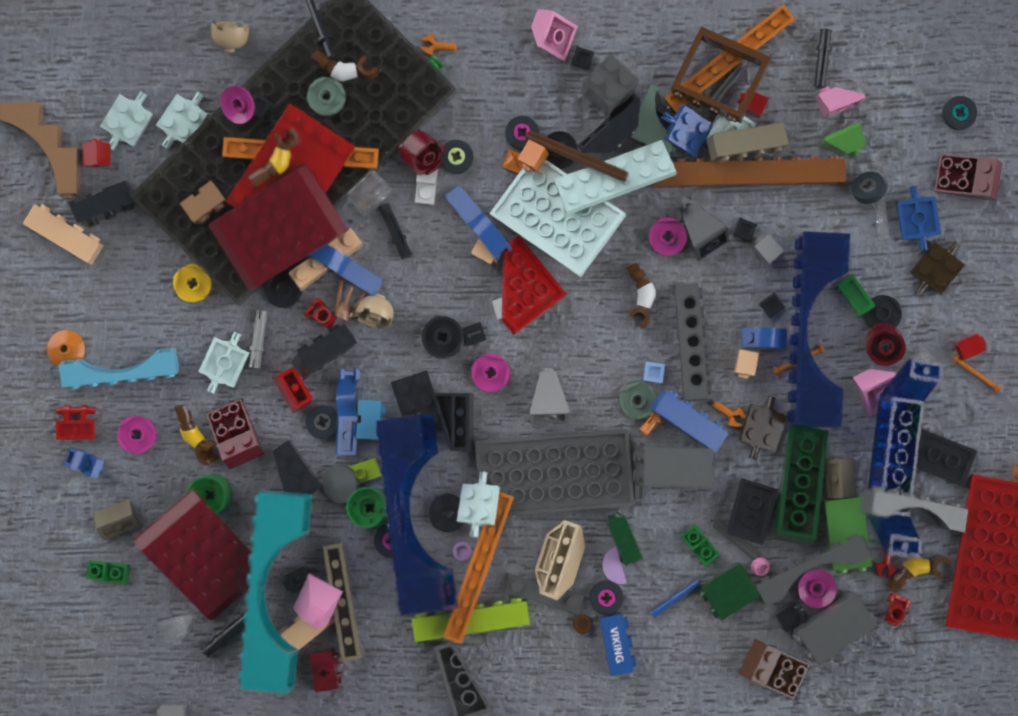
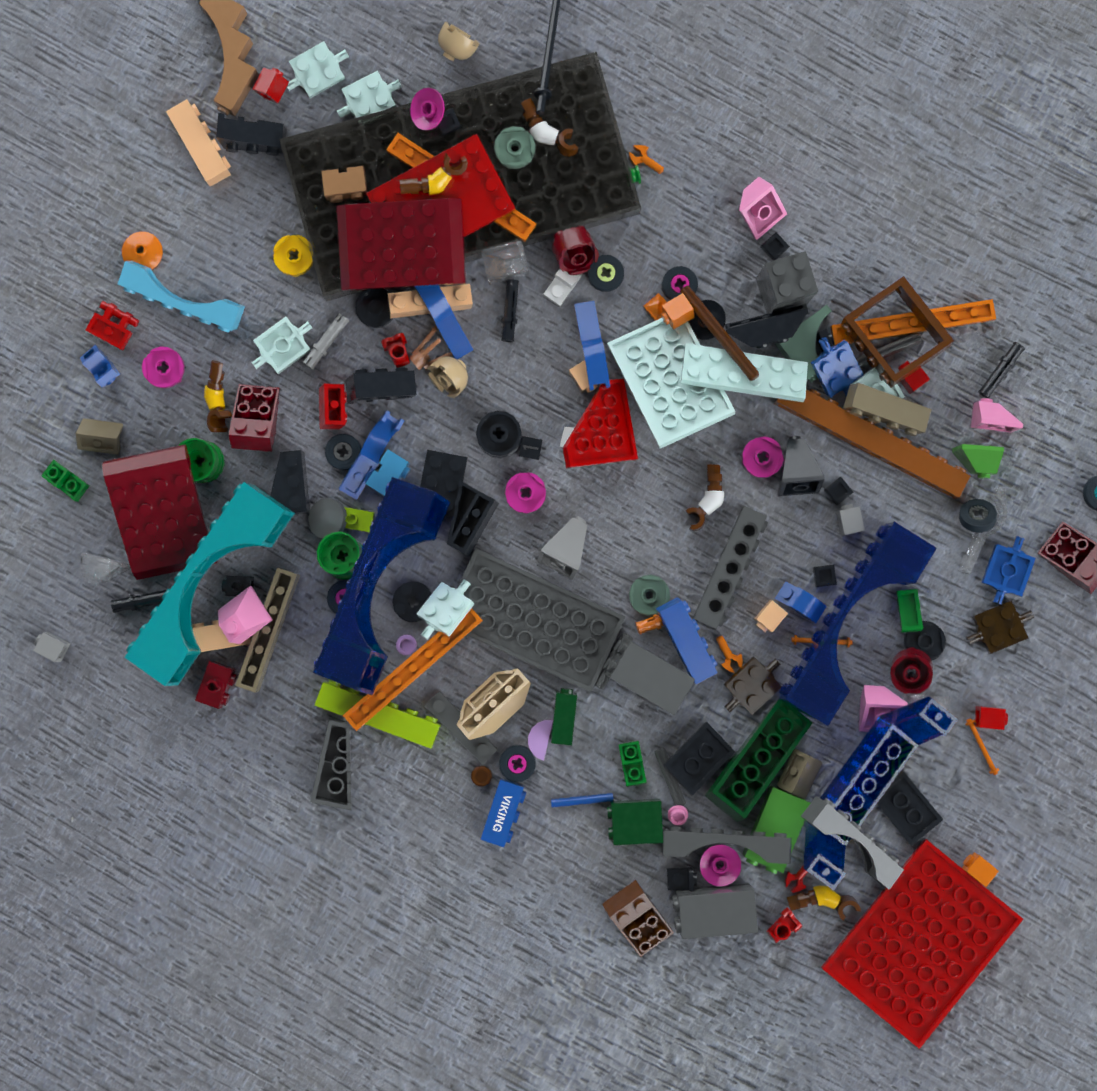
camera: 20 degrees right, 0 degrees up
light blue tile [643,362,665,383] -> none

